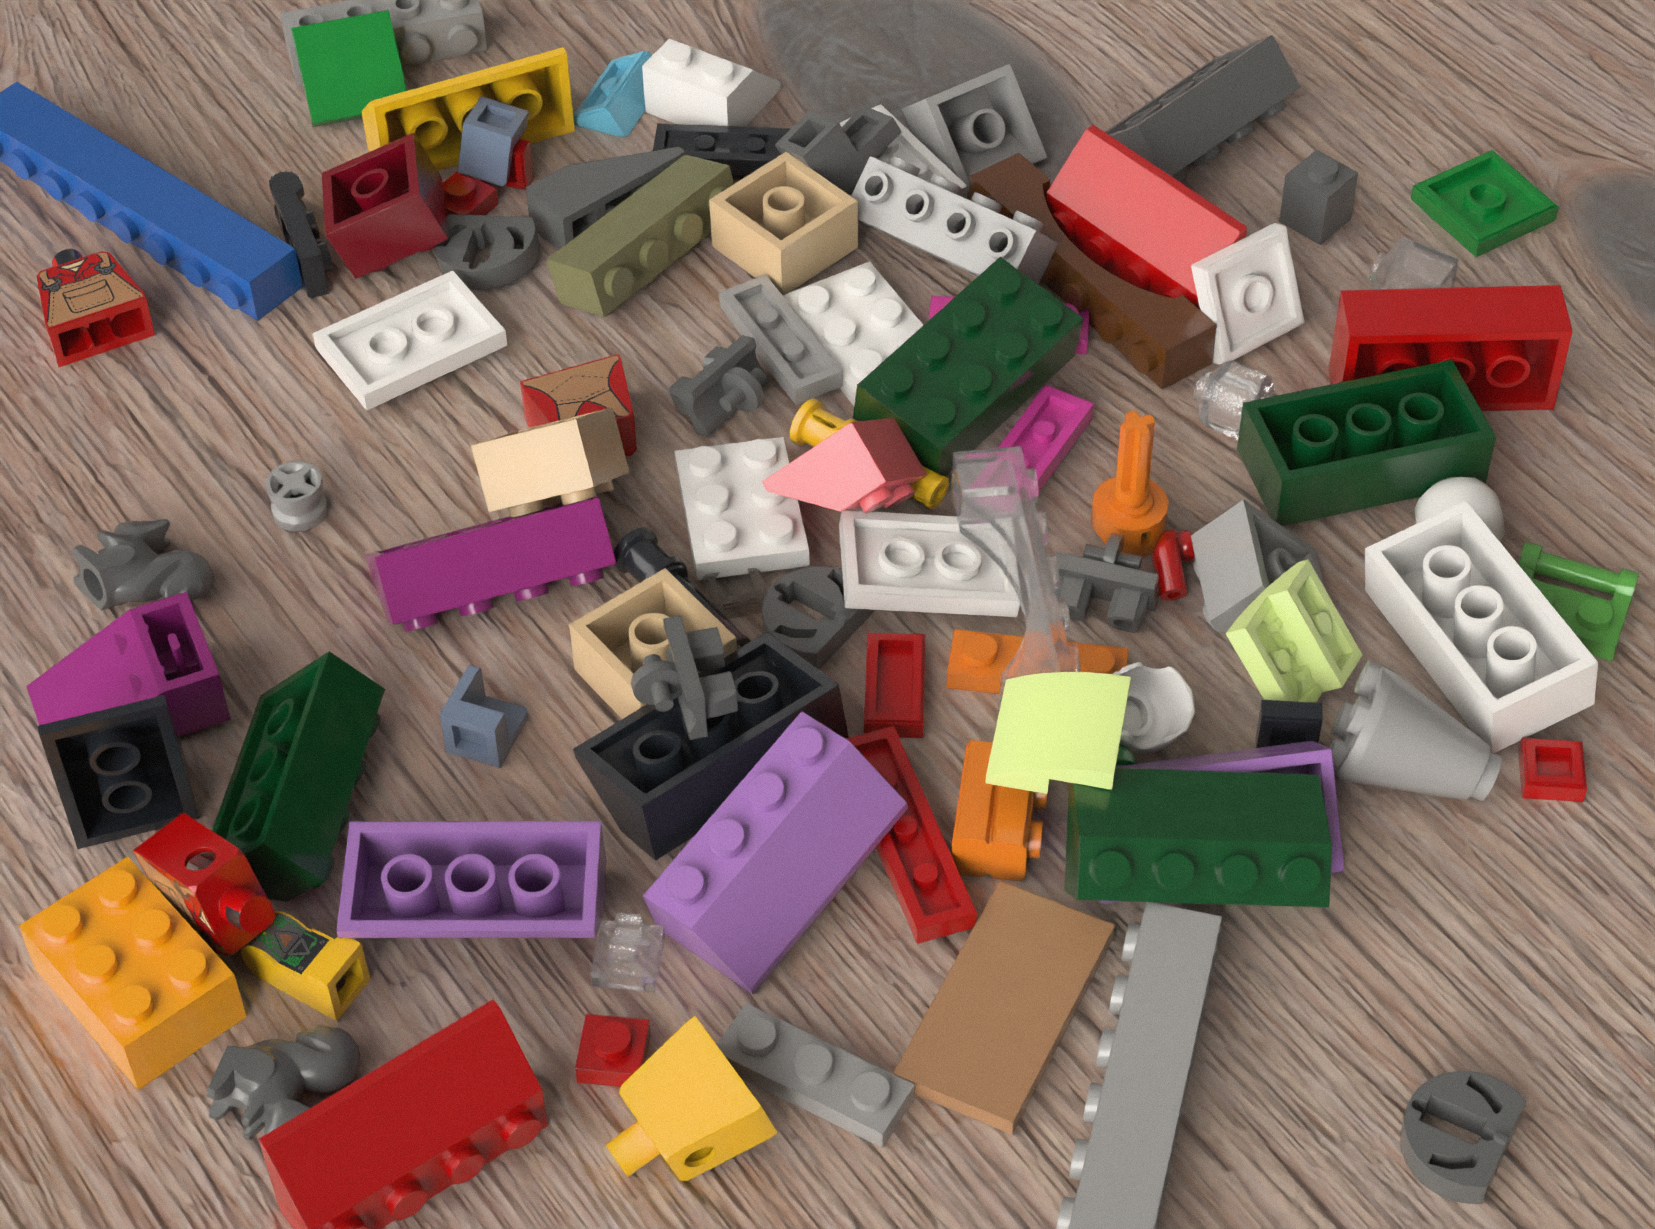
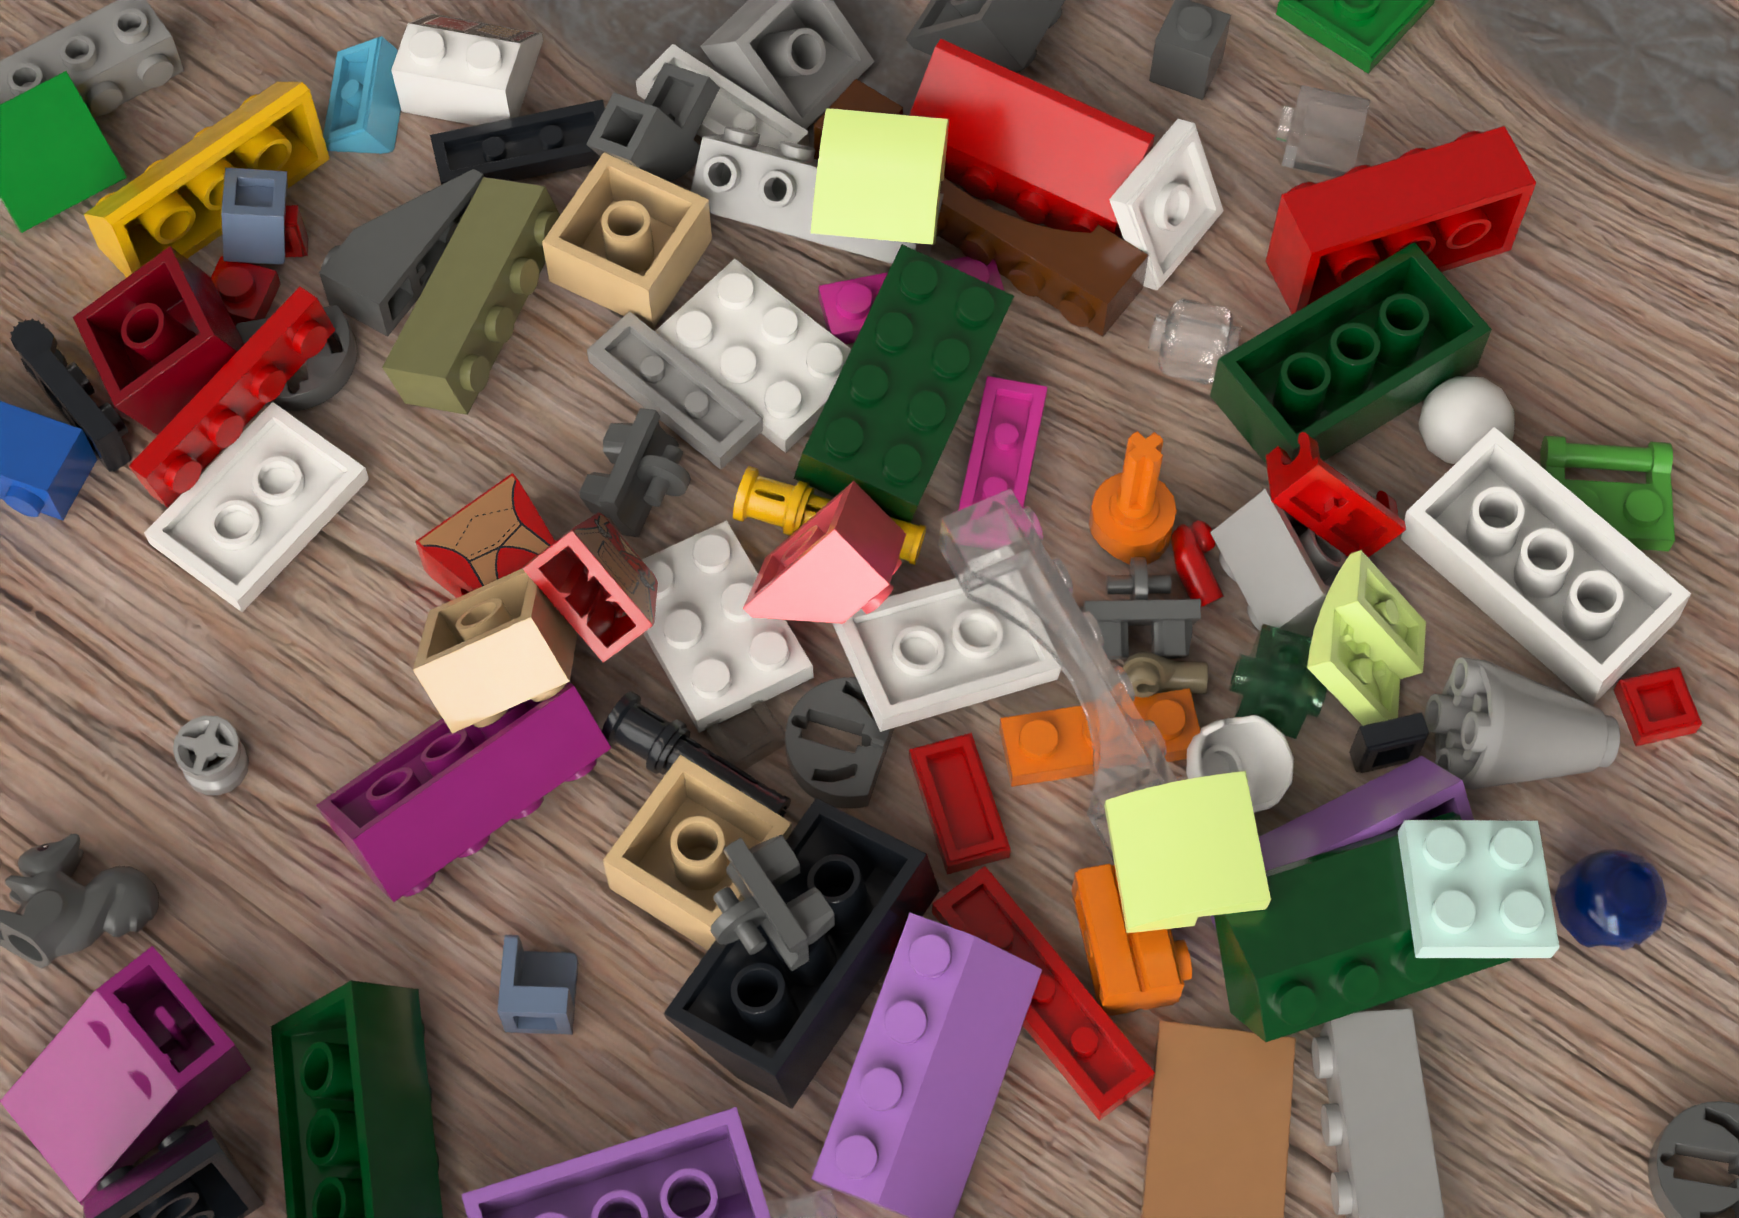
camera: 20 degrees left, 15 degrees up
none -> red plate [129,286,336,508]
none -> red torso [522,512,658,663]
none -> yellowish green slope [811,108,949,245]
none -> dark tan arm [1122,651,1208,698]
none -> clear green brick [1229,623,1327,739]
none -> red hinge [1266,432,1406,558]
none -> light aqua plate [1398,820,1559,958]
none -> clear blue hair [1554,849,1668,951]

